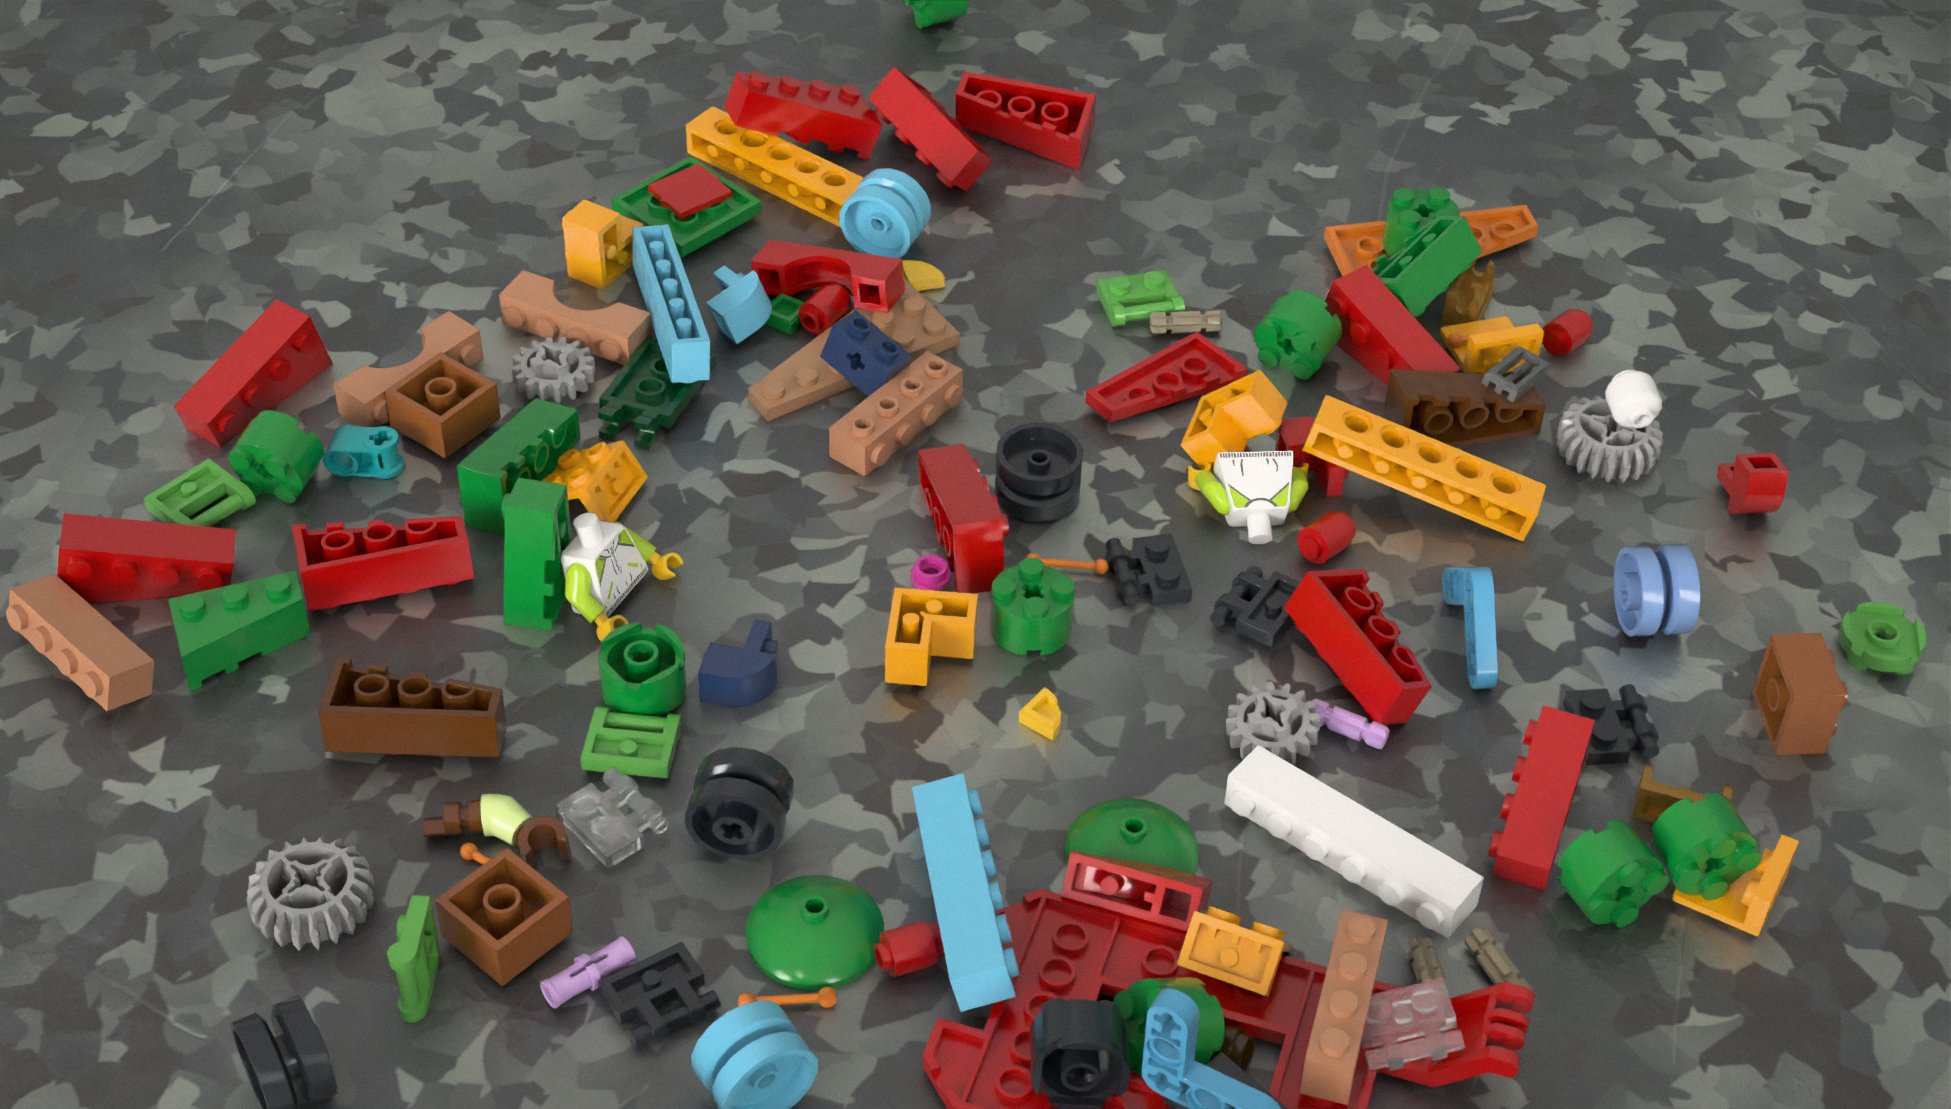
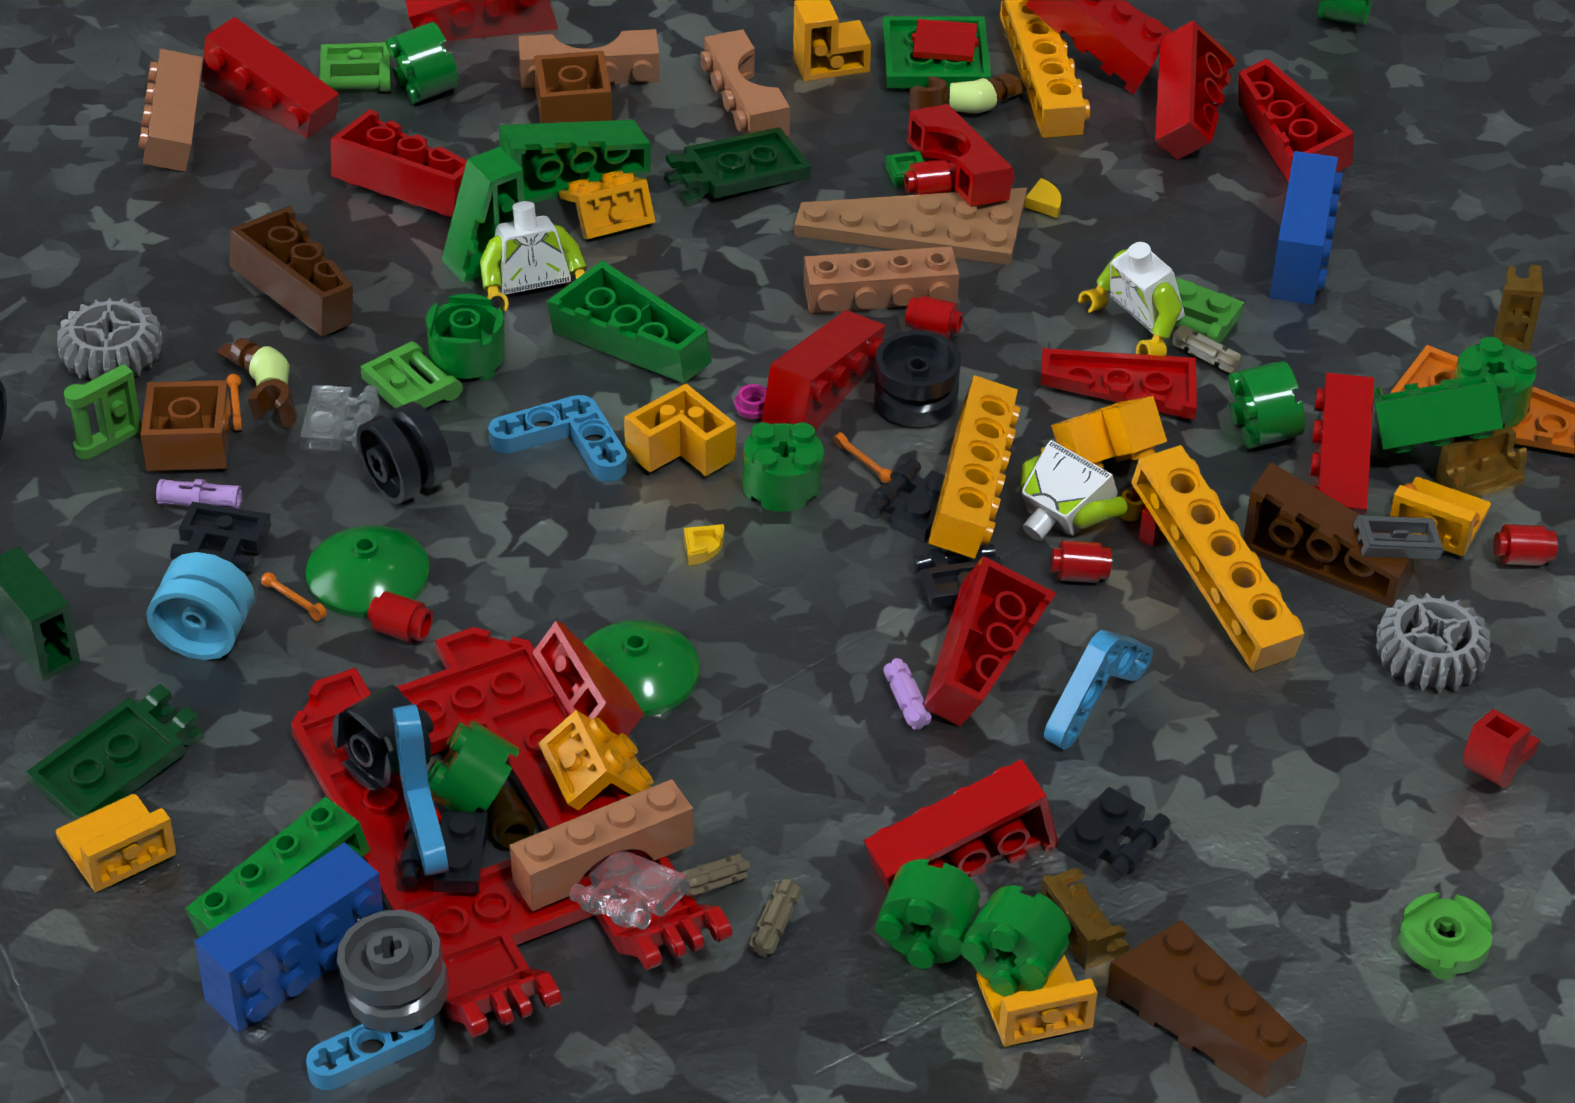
camera: 45 degrees right, 0 degrees up
green wedge [168,570,311,692] -> none
teal piece [323,424,405,479] -> none
light grey gear [511,337,595,403] -> none
medium azure brick [632,225,710,384] -> none
dark blue brick [698,619,778,707] -> none
medium azure brick [706,265,772,344] -> none
dark blue brick [820,310,913,397] -> none
medium azure wheel [839,168,931,258] -> none
medium azure brick [912,773,1020,1012] -> none
white brick [1224,745,1484,939] -> none
light grey gear [1226,682,1320,765] -> none
white head [1605,370,1662,428] -> none
medium blue wheel [1613,543,1700,637] -> none
dark orange brick [1752,633,1848,755] -> none
none -> dark azure beam [488,395,627,482]
none -> green wedge [547,260,712,383]
none -> red brick [905,295,964,340]
none -> piece [909,72,1027,114]
none -> light orange brick [928,375,1021,559]
none -> torso [1078,242,1185,356]
none -> reddish brown wedge [1106,920,1307,1098]
none -> blue brick [1269,151,1343,305]
none -> pearl gold hinge [1493,265,1544,350]

